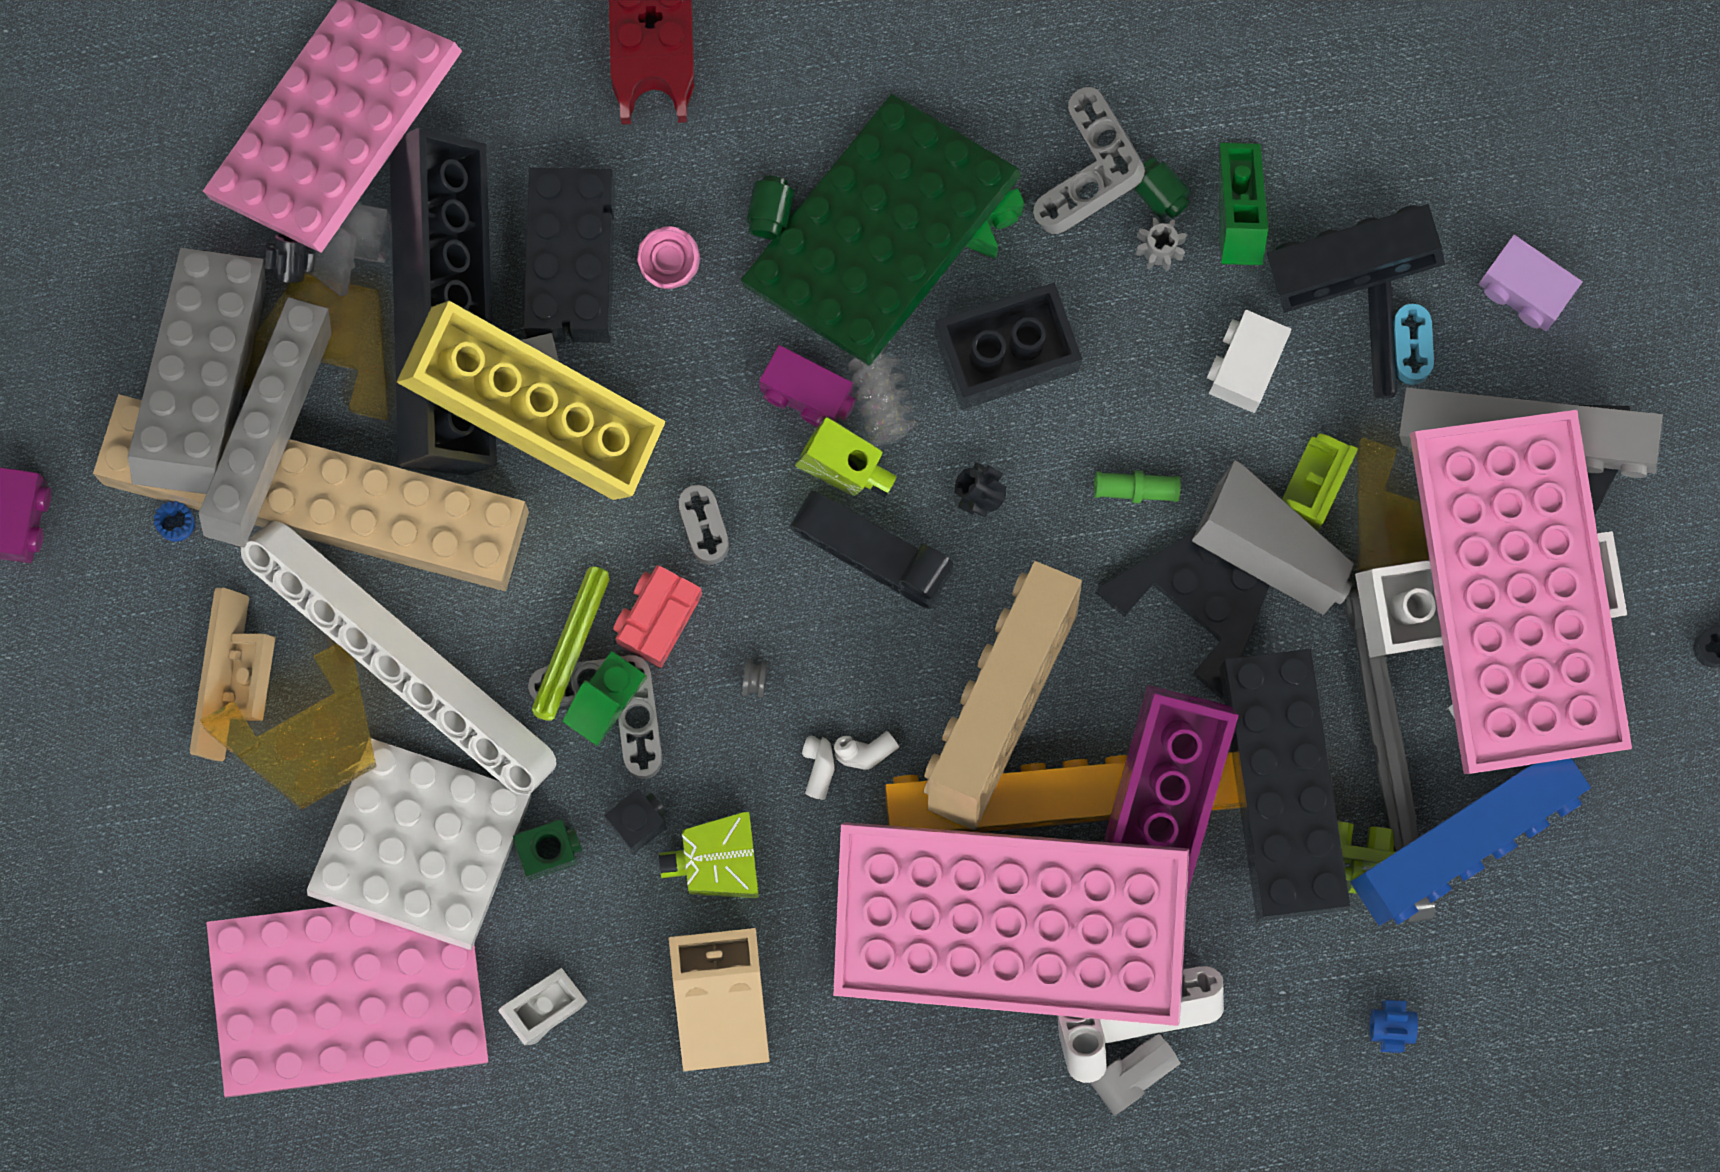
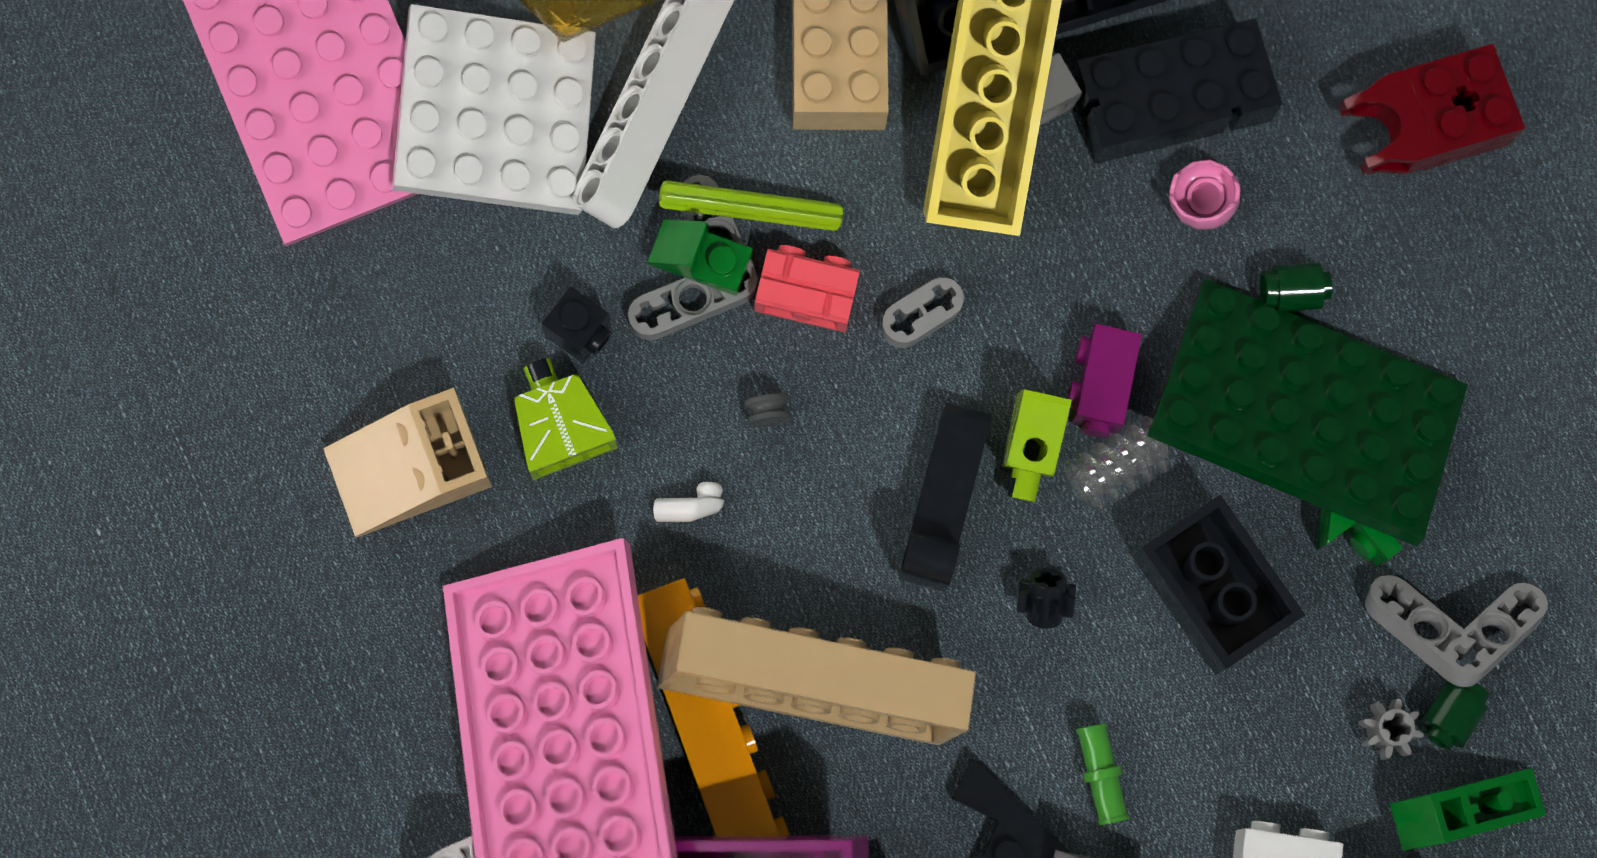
camera: 70 degrees right, 0 degrees up
white slope [498,968,587,1045] -> none
dark green brick [513,819,582,881] -> none
white arm [834,731,899,770] -> none

